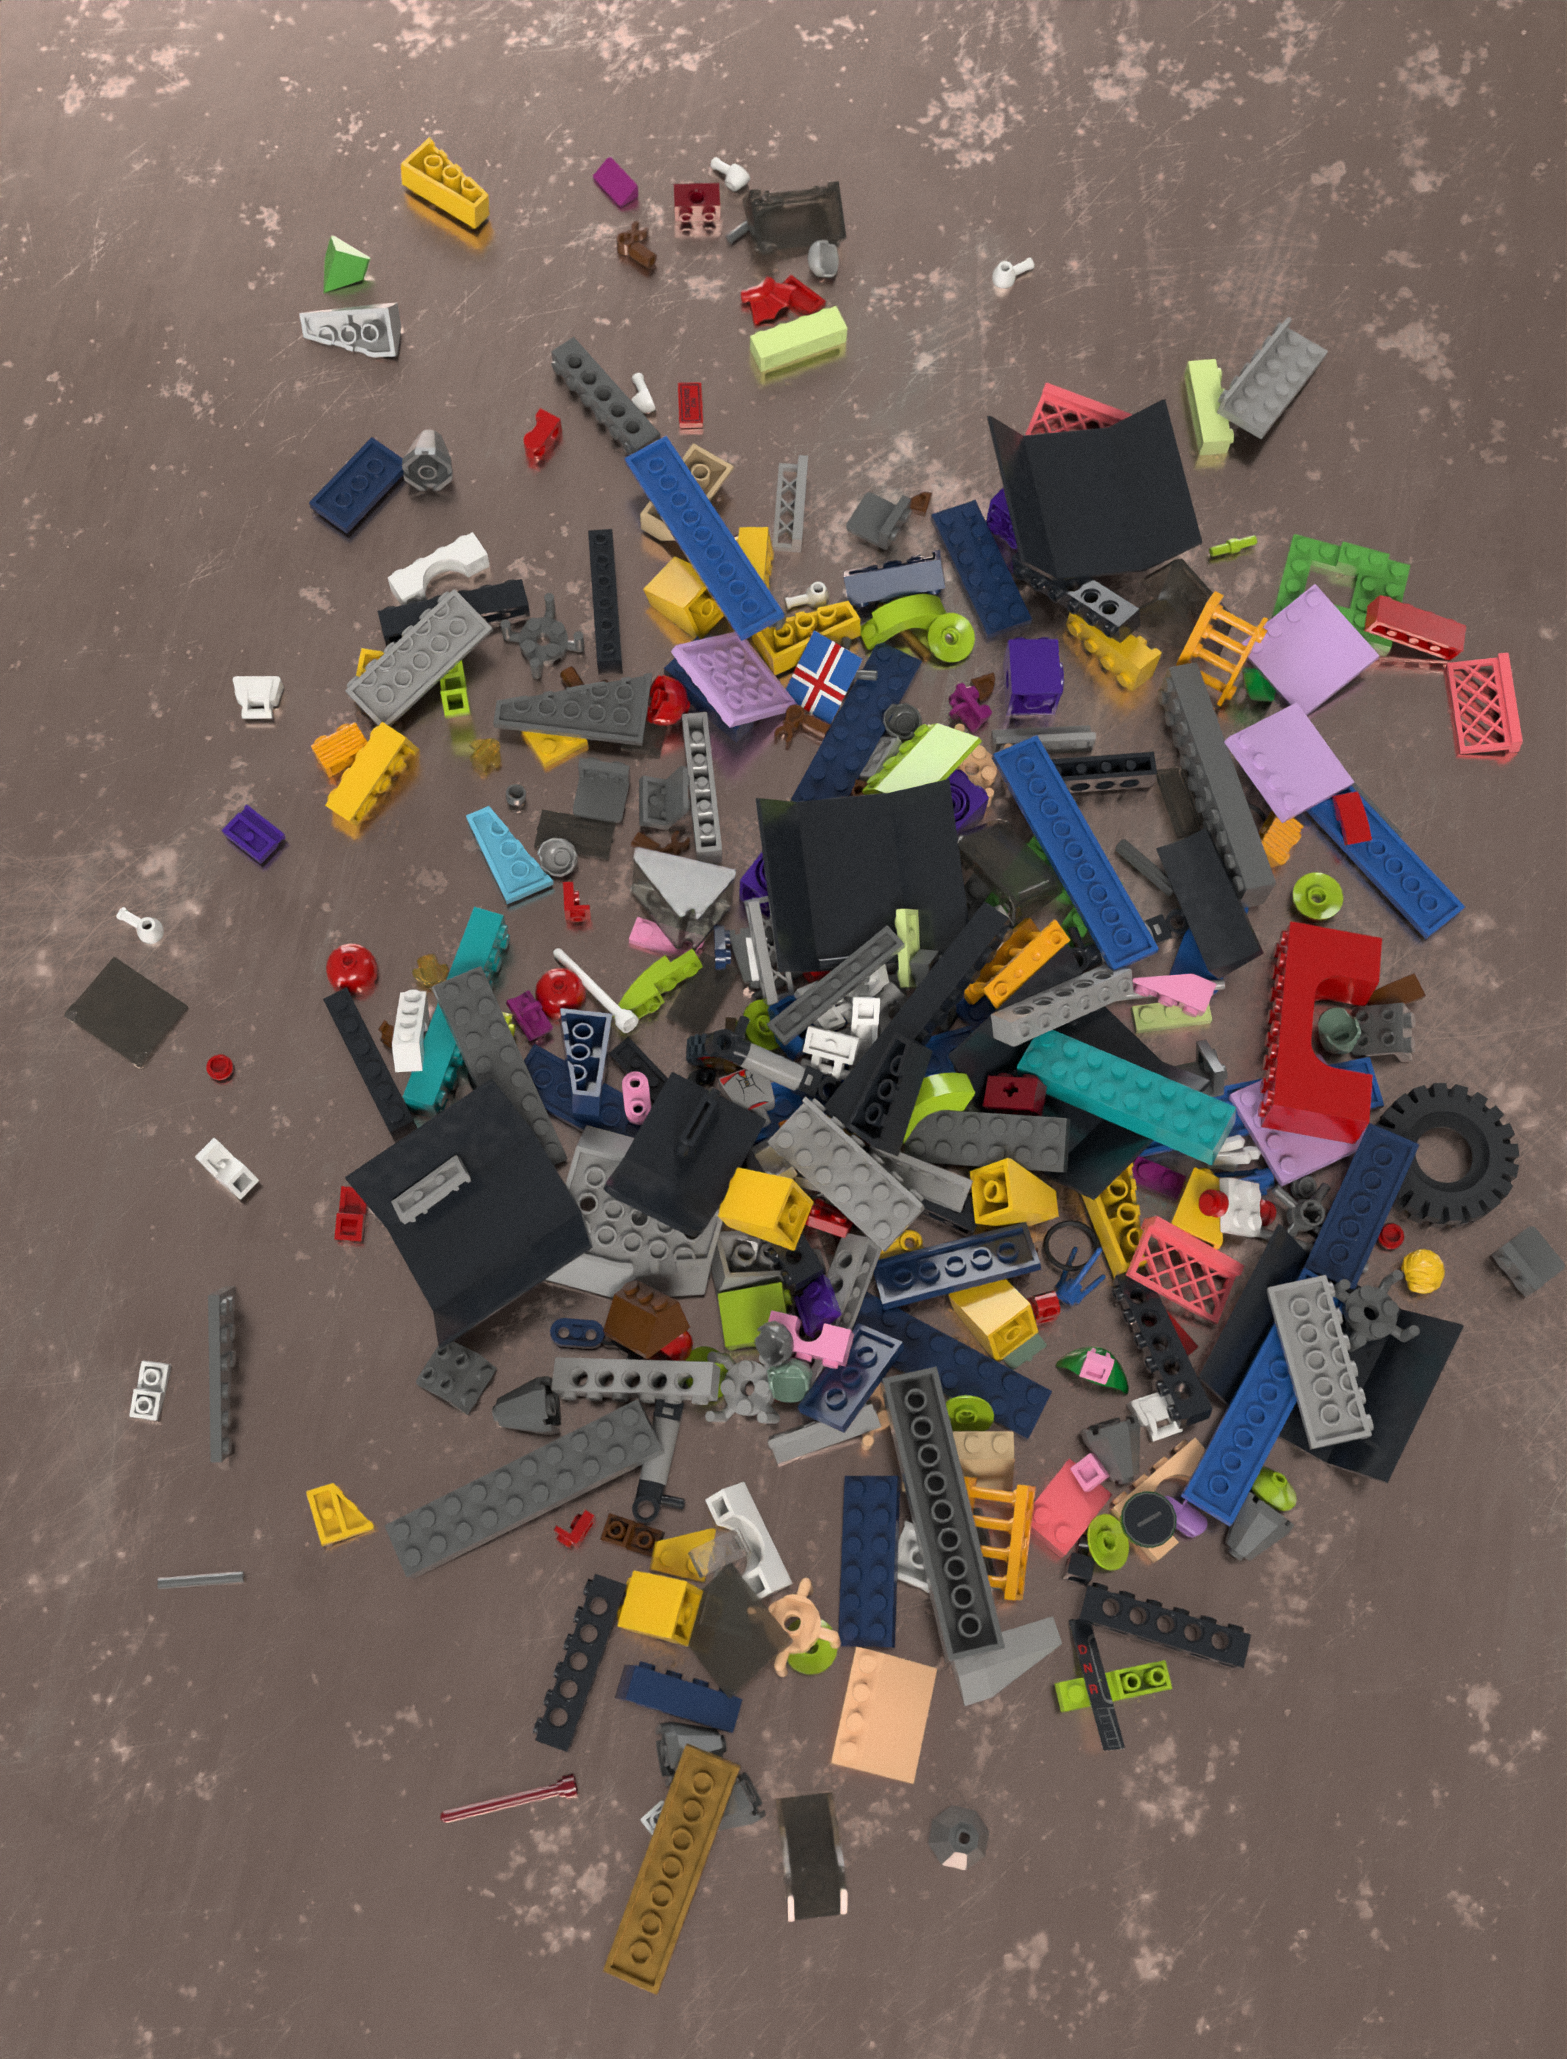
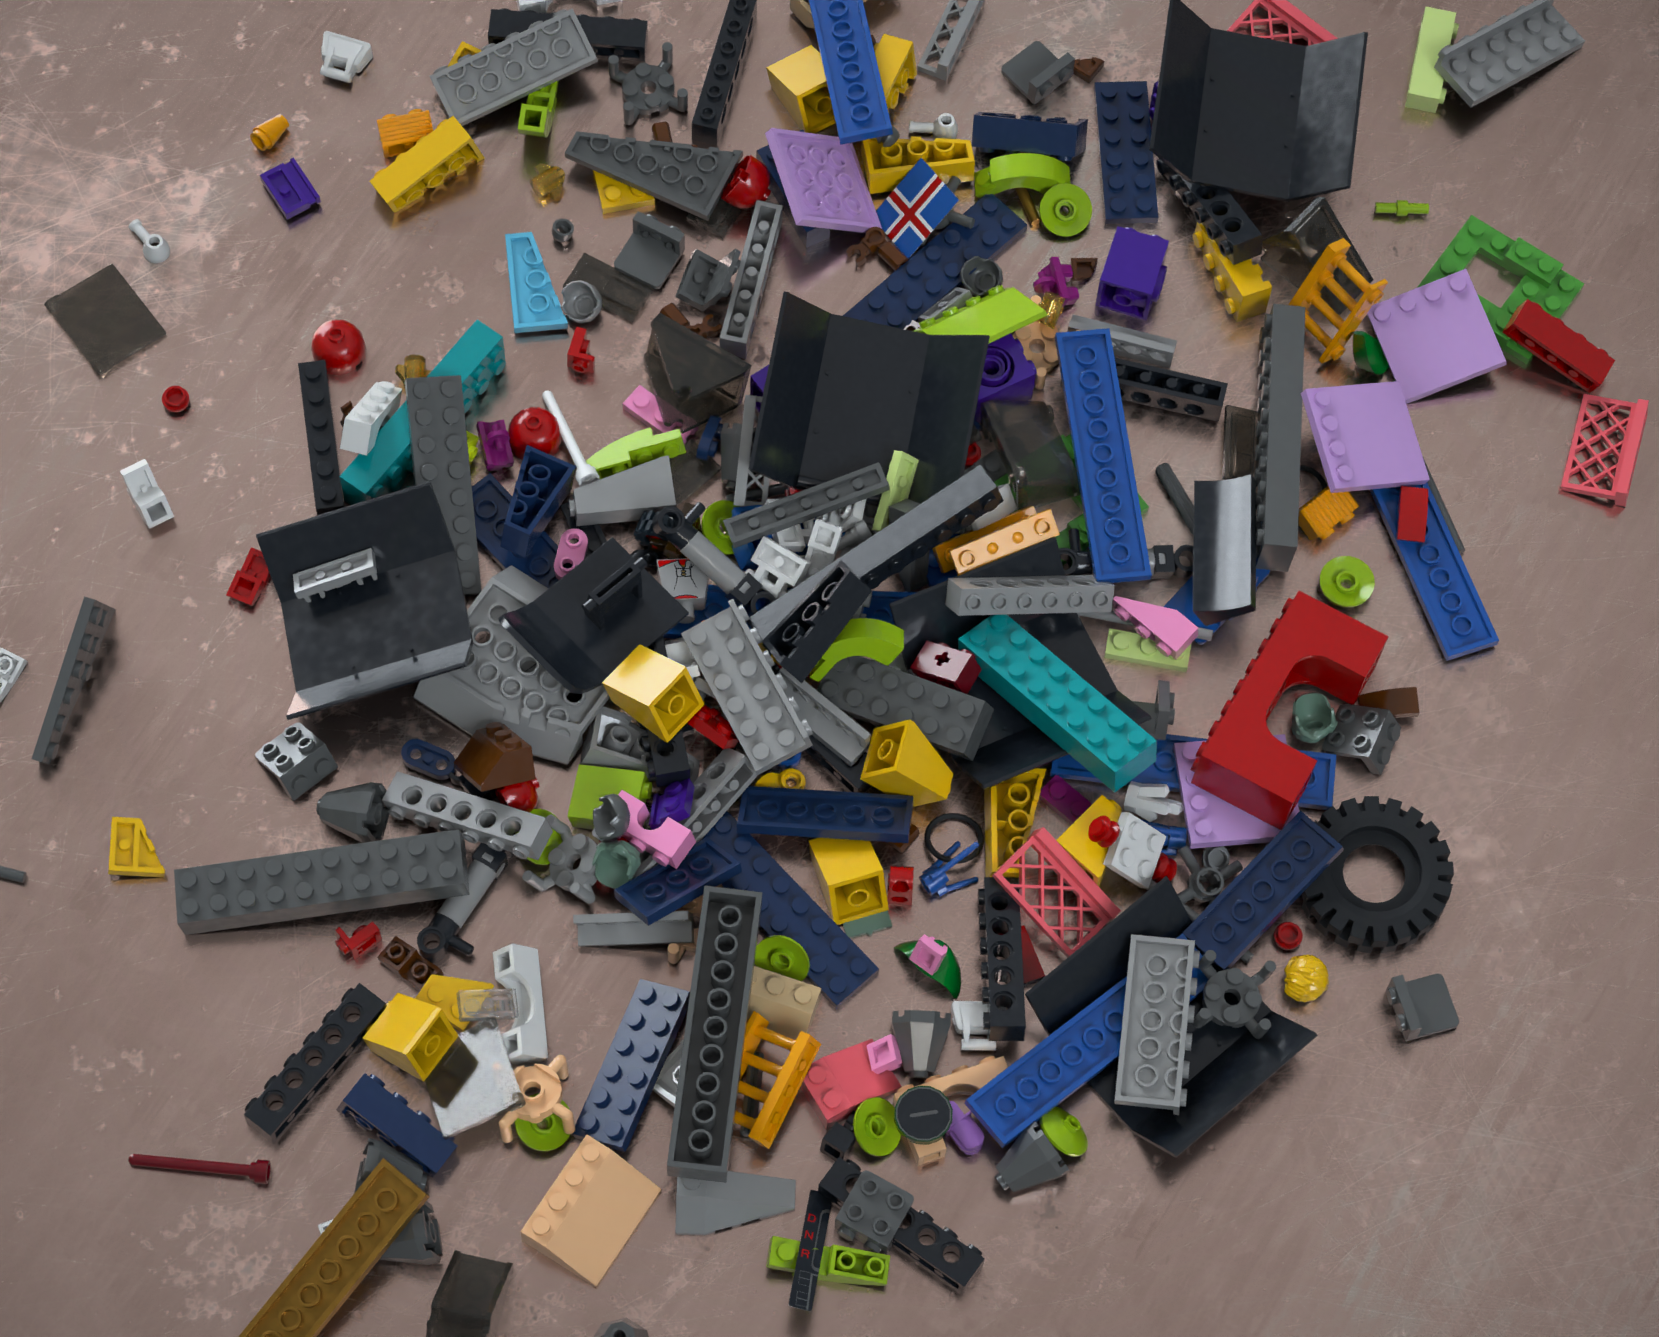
camera: 20 degrees right, 5 degrees down
none -> light orange cone [250,114,289,151]
none -> light grey slope [568,456,676,526]
none -> dark grey bracket [835,1170,914,1255]
none -> clear yellow piece [1036,291,1066,329]

